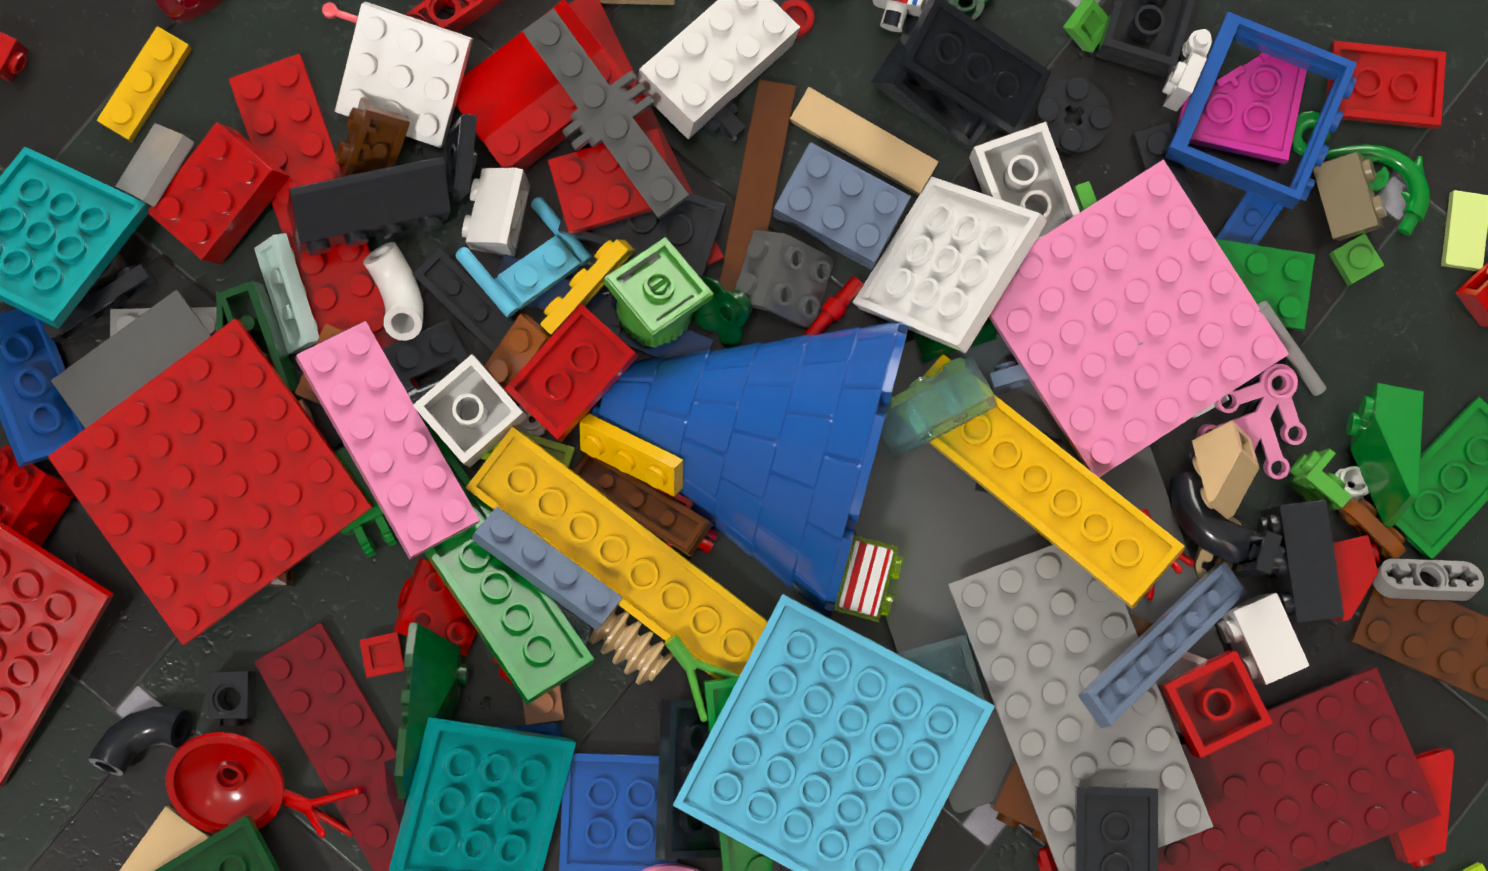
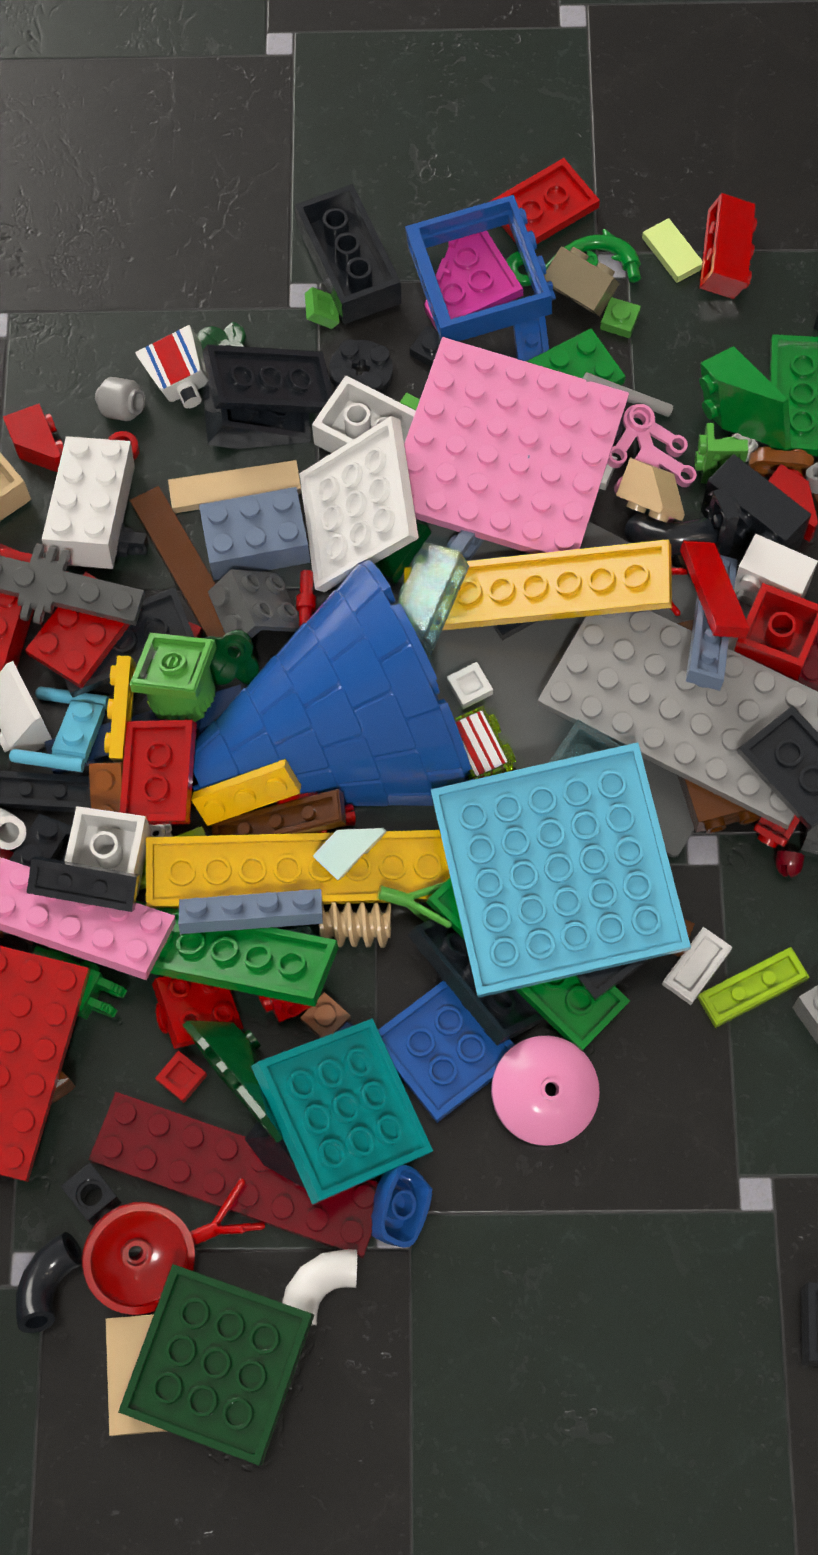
camera: 35 degrees left, 15 degrees down
white plate [1162,29,1212,112] -> none
none -> black plate [27,856,140,912]
none -> light aqua slope [313,828,387,880]
none -> white plate [447,662,493,709]
none -> red tile [680,540,750,638]

